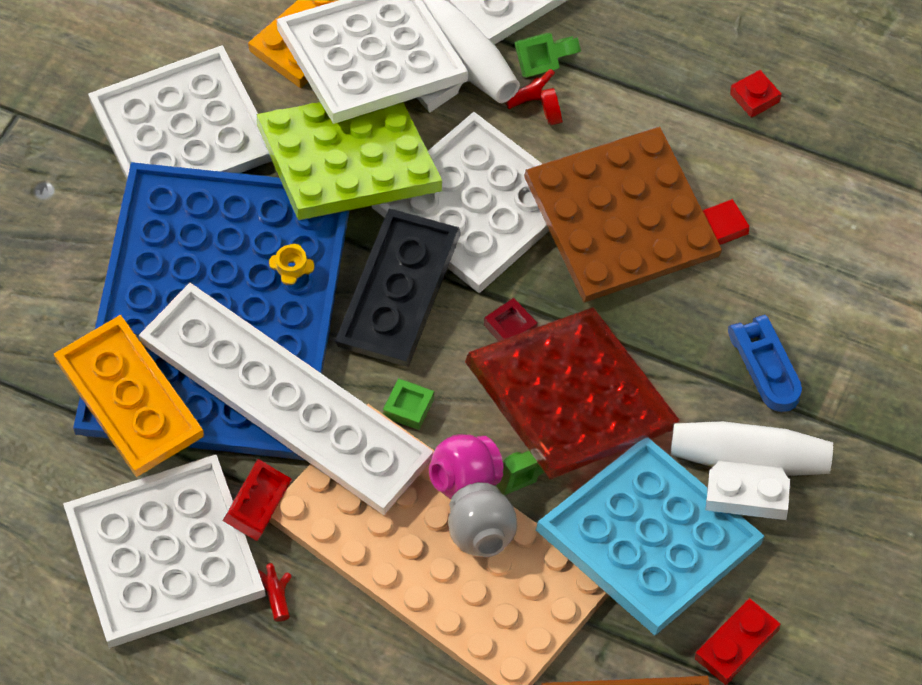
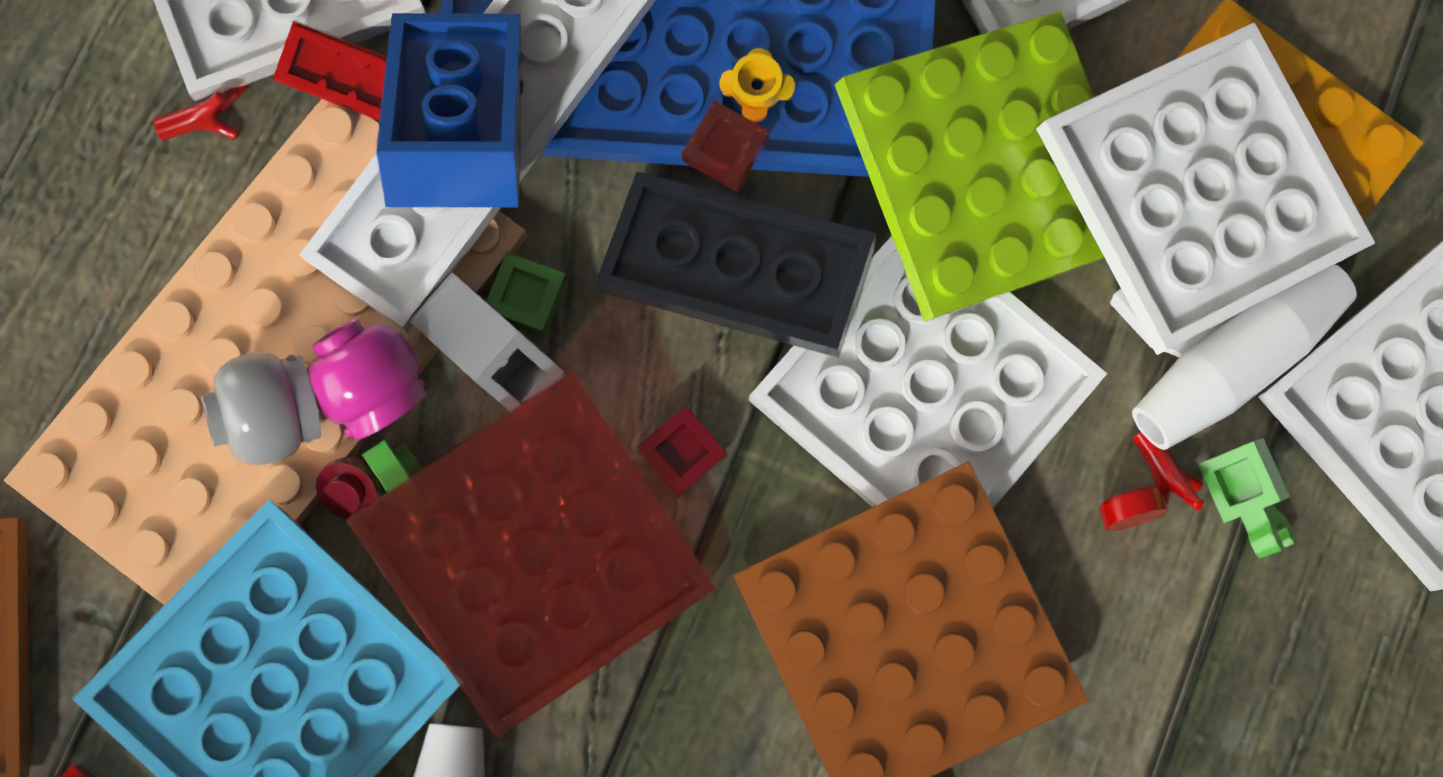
camera: 80 degrees right, 20 degrees up
none -> dark red plate [316,456,381,520]
none -> blue slope [376,13,521,207]
none -> light grey slope [409,272,564,420]
none -> clear red plate [681,101,769,192]

